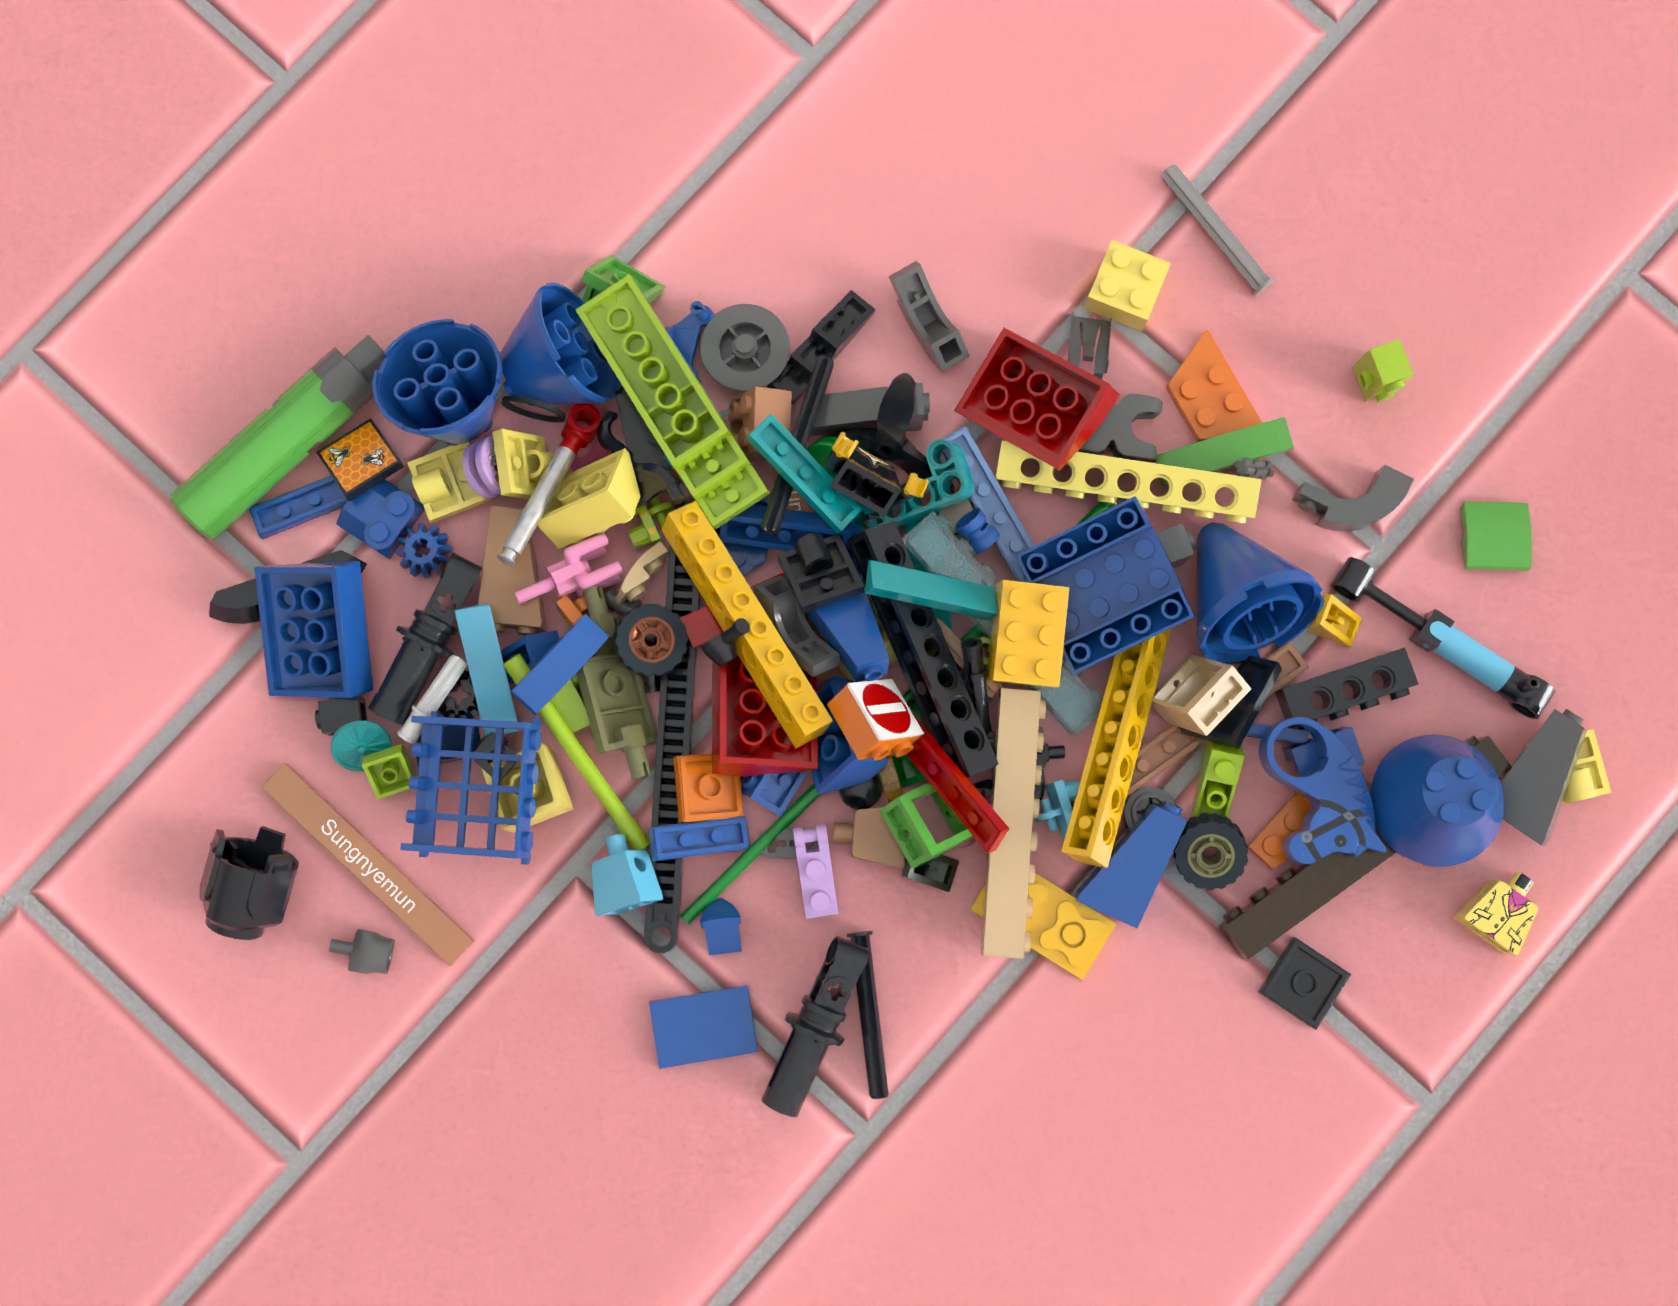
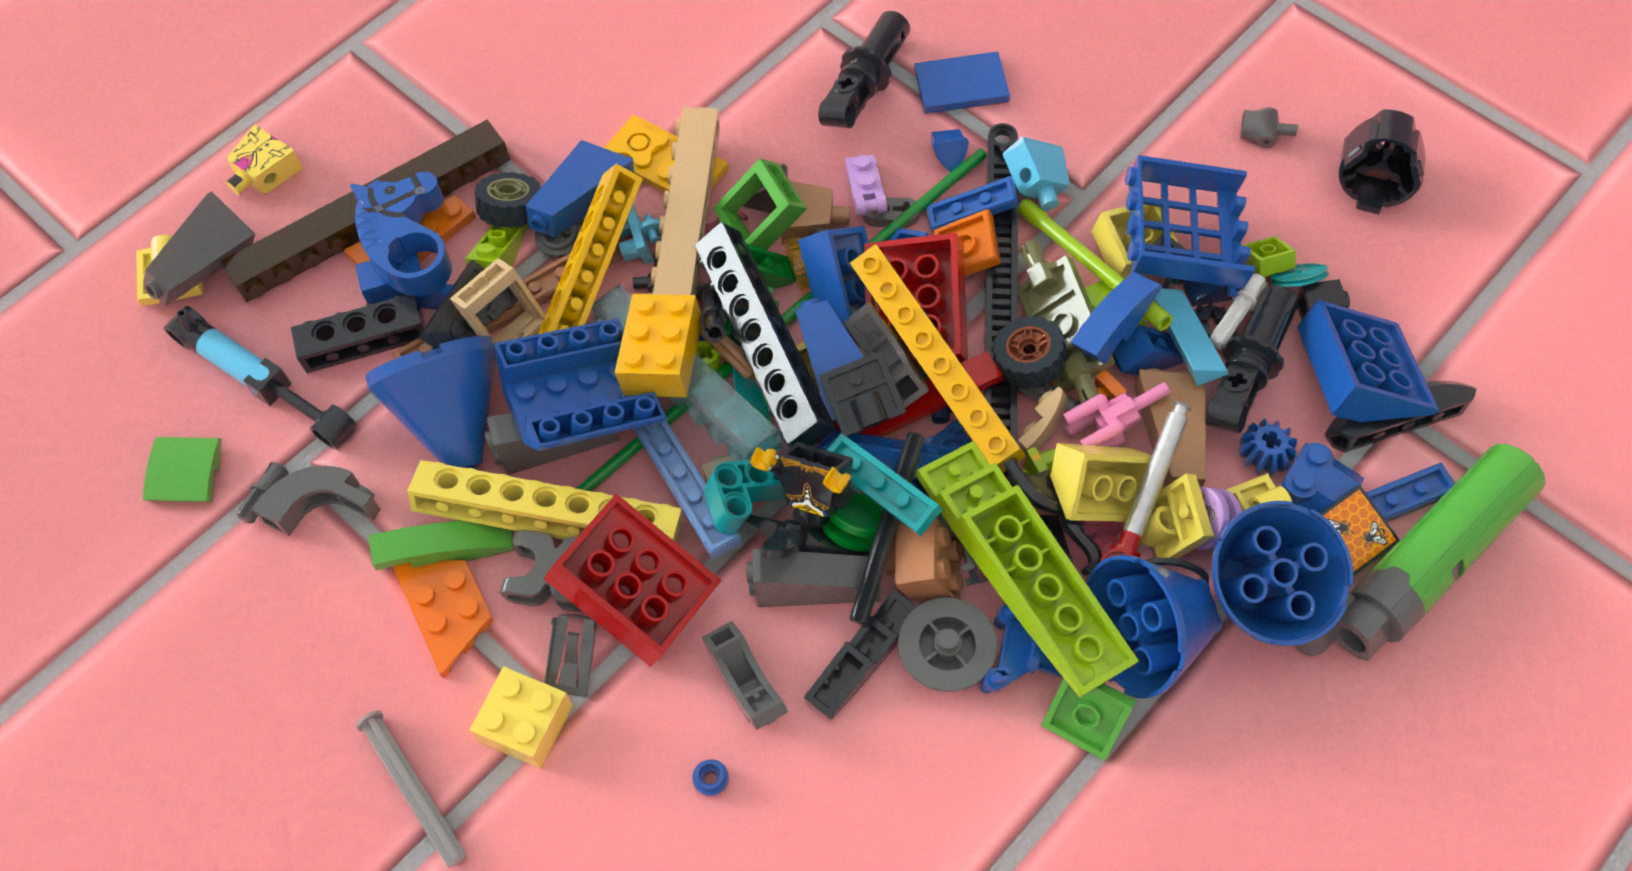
camera: 175 degrees left, 20 degrees down
nougat tile [261,763,474,966] -> none
black bar [701,618,750,667] -> none
piece [827,679,924,760] -> none
black axle [846,931,889,1099] -> none
teal slope [865,560,998,620] -> none
red tile [906,711,1010,853] -> none
blue wheel [954,508,1000,554] -> none
dark grey axle [1234,458,1275,480] -> none
black tile [1258,937,1351,1030] -> none
yellow slope [1305,593,1362,648] -> none
lime brick [1352,339,1414,403] -> none
blue cone [1369,734,1505,867] -> none
none -> dark grey axle [237,462,289,524]
none -> blue plate [692,759,729,796]

